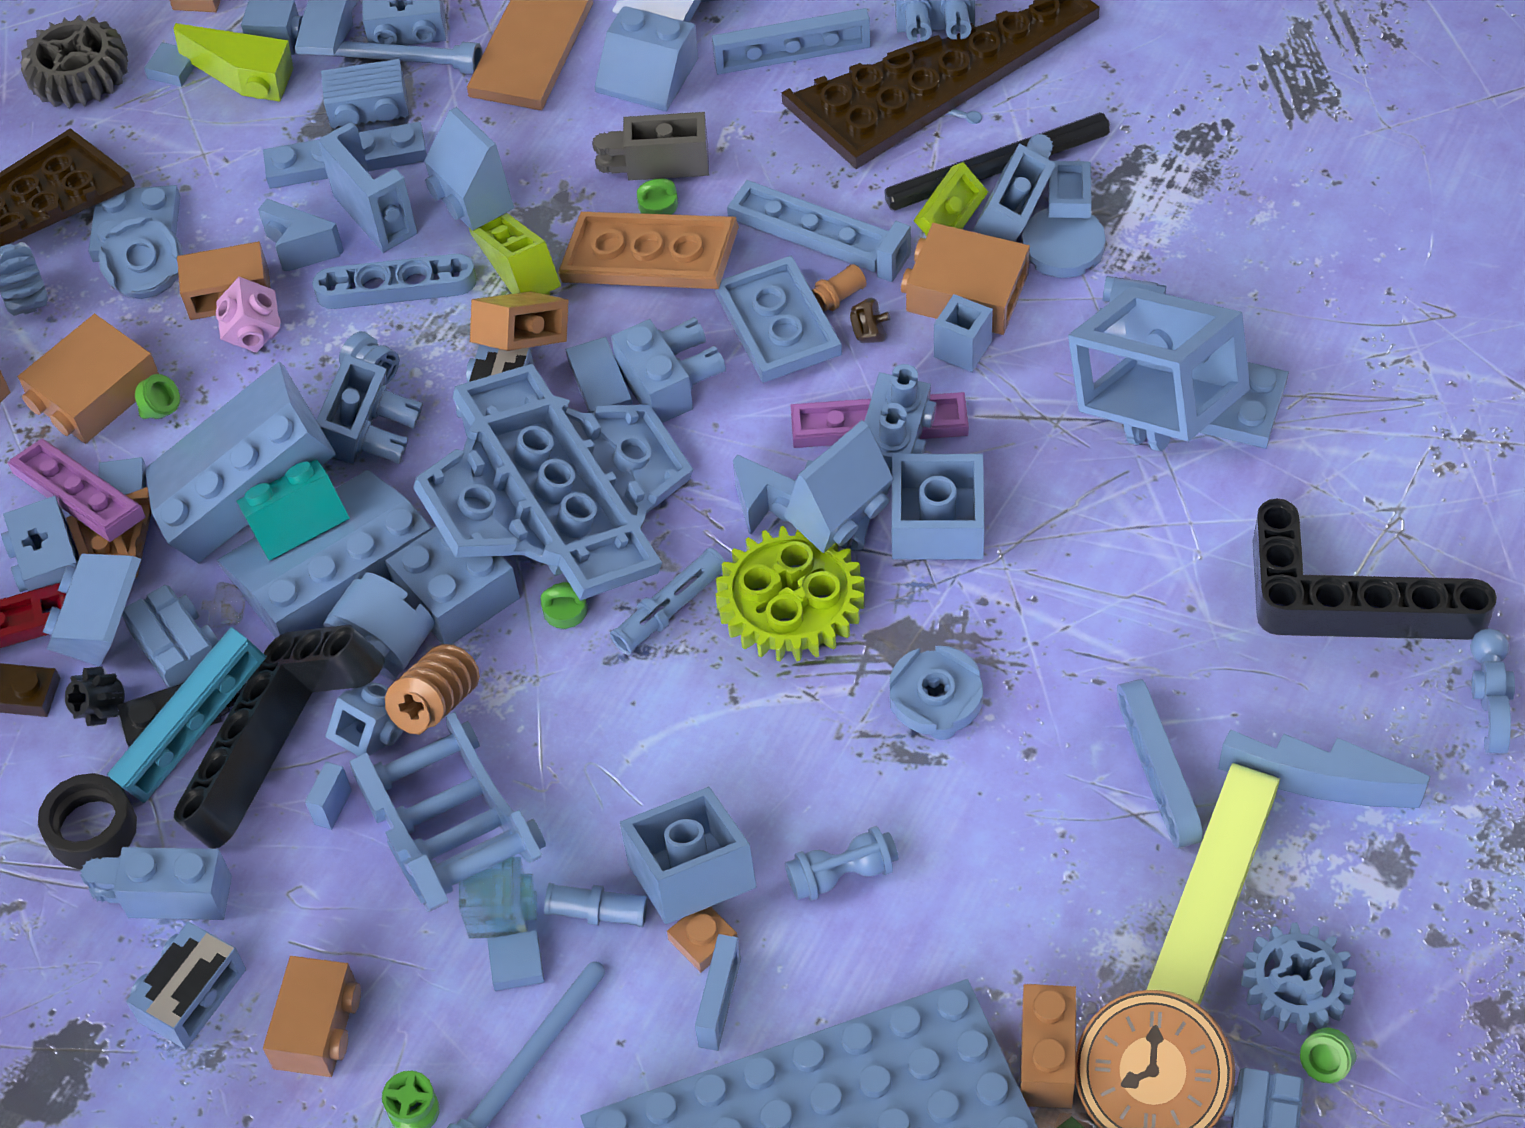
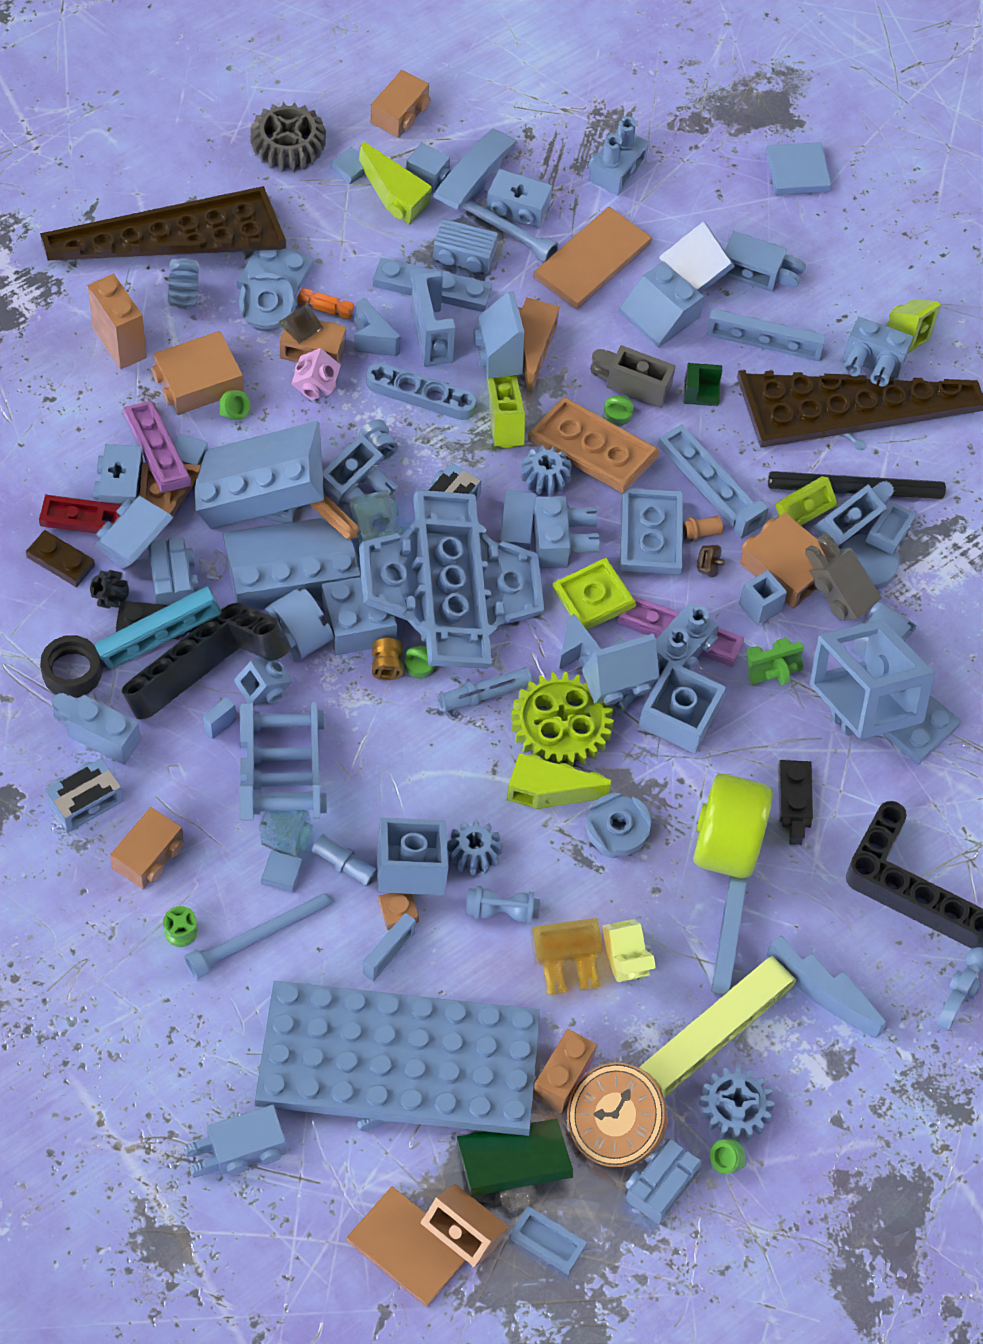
camera: 15 degrees right, 5 degrees up
teal brick [236,459,350,561] -> none
medium nougat piece [385,644,480,735] -> none
medium nougat brick [470,291,569,351] -> none
none -> clear smoke slope [279,303,323,344]
none -> orange axle [298,288,354,319]
none -> medium nougat axle [309,494,360,540]
none -> clear light blue brick [349,490,404,545]
none -> pearl gold wheel [372,638,403,680]
none -> medium blue gear [447,819,503,877]
none -> lime slope [506,753,612,809]
none -> medium nougat slope [518,297,560,391]
none -> medium blue gear [521,445,572,497]
none -> clear yellow brick [530,918,603,995]
none -> lime tile [552,557,636,630]
none -> yellowish green brick [602,919,656,982]
none -> dark green panel [684,363,722,406]
none -> lime wheel [693,773,773,879]
none -> bright green hips [746,638,804,686]
none -> black hinge [778,760,813,845]
none -> dark grey hinge [805,533,882,621]

